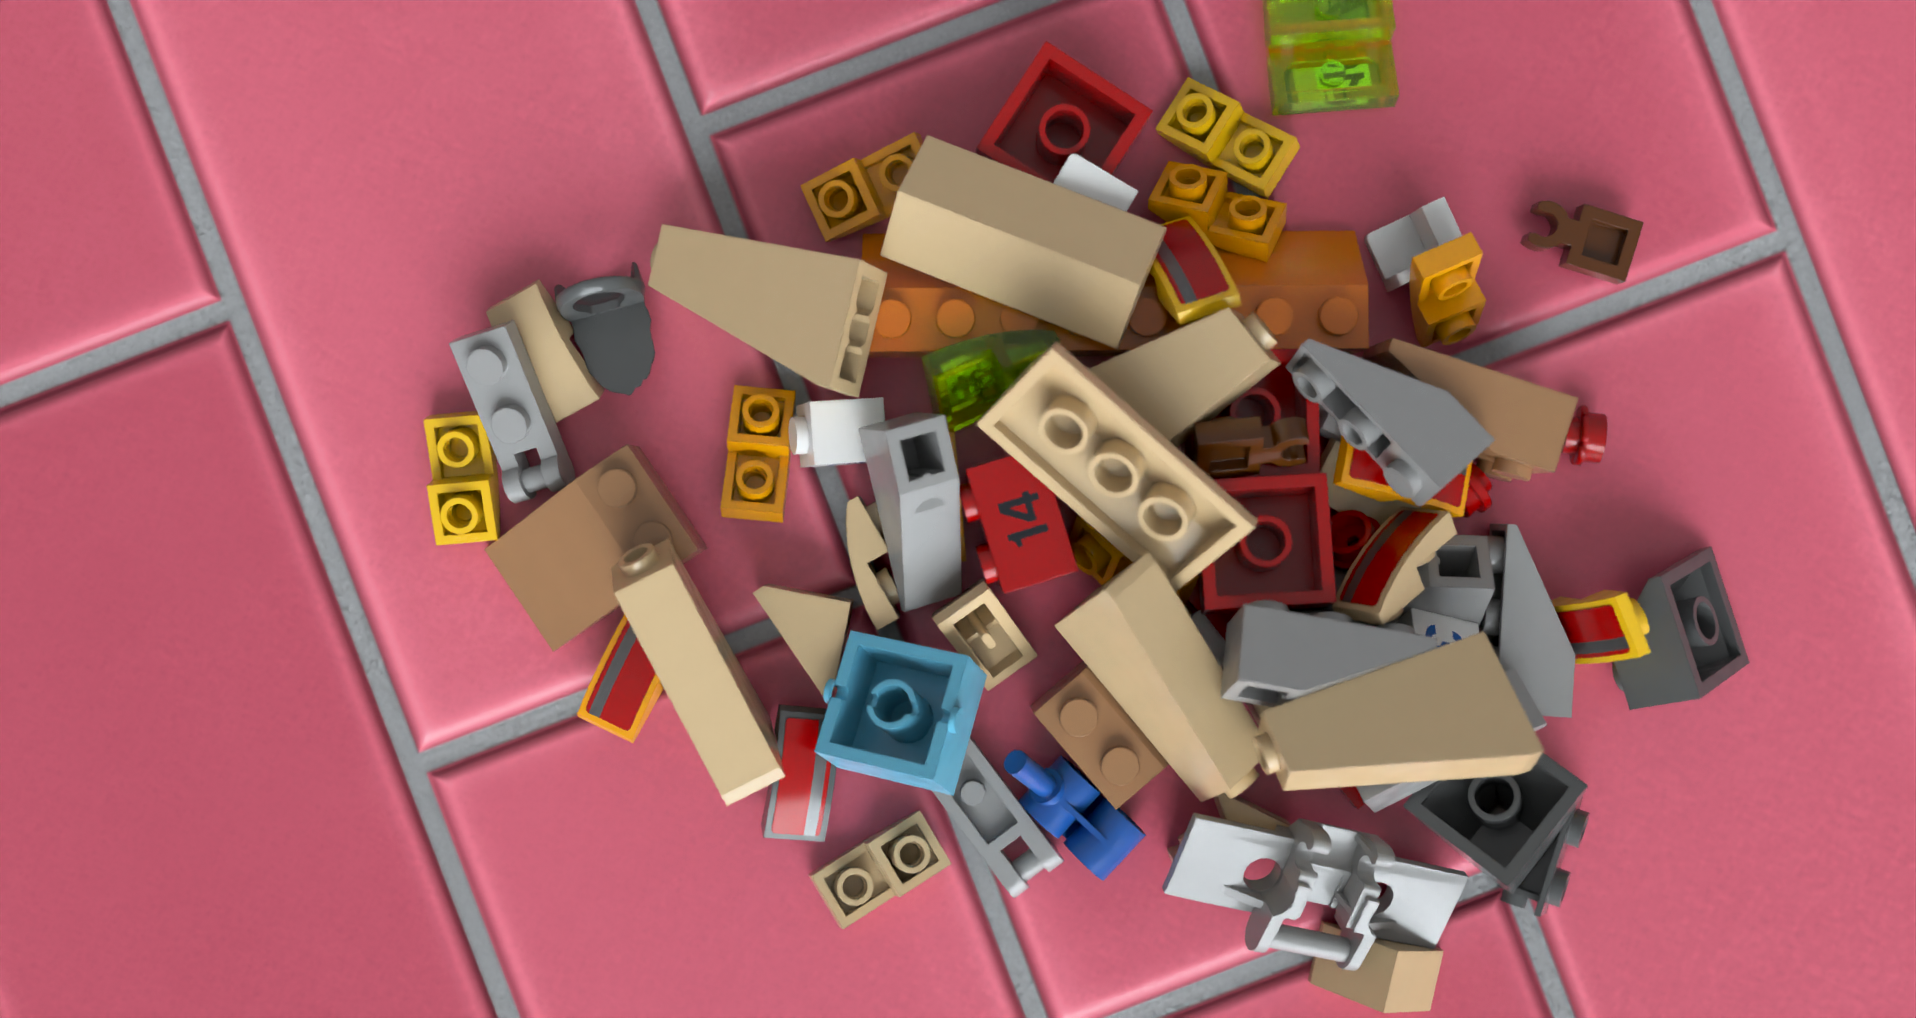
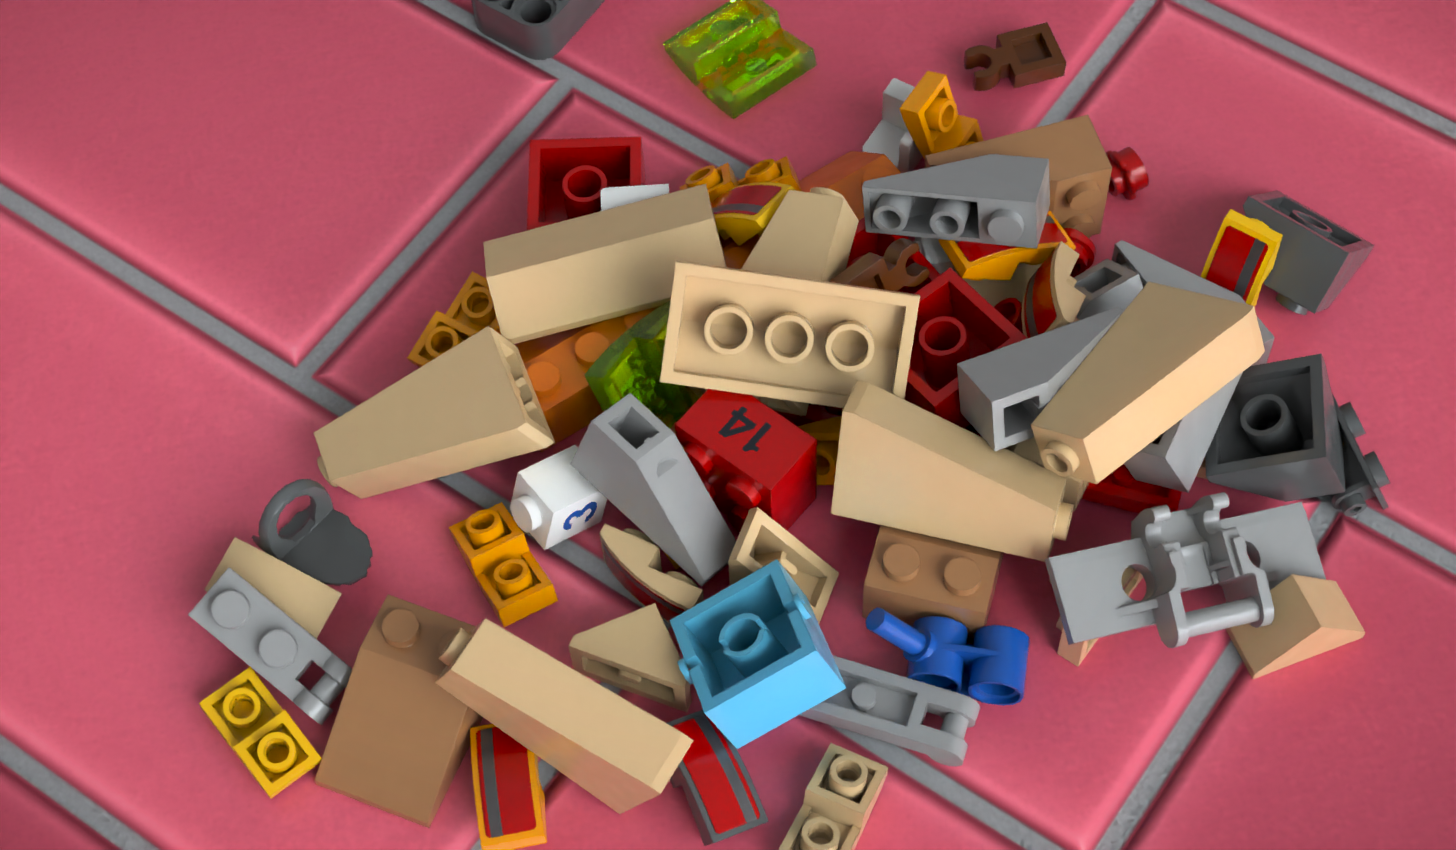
camera: 30 degrees left, 30 degrees down
yellow slope [1155,77,1300,199] -> none

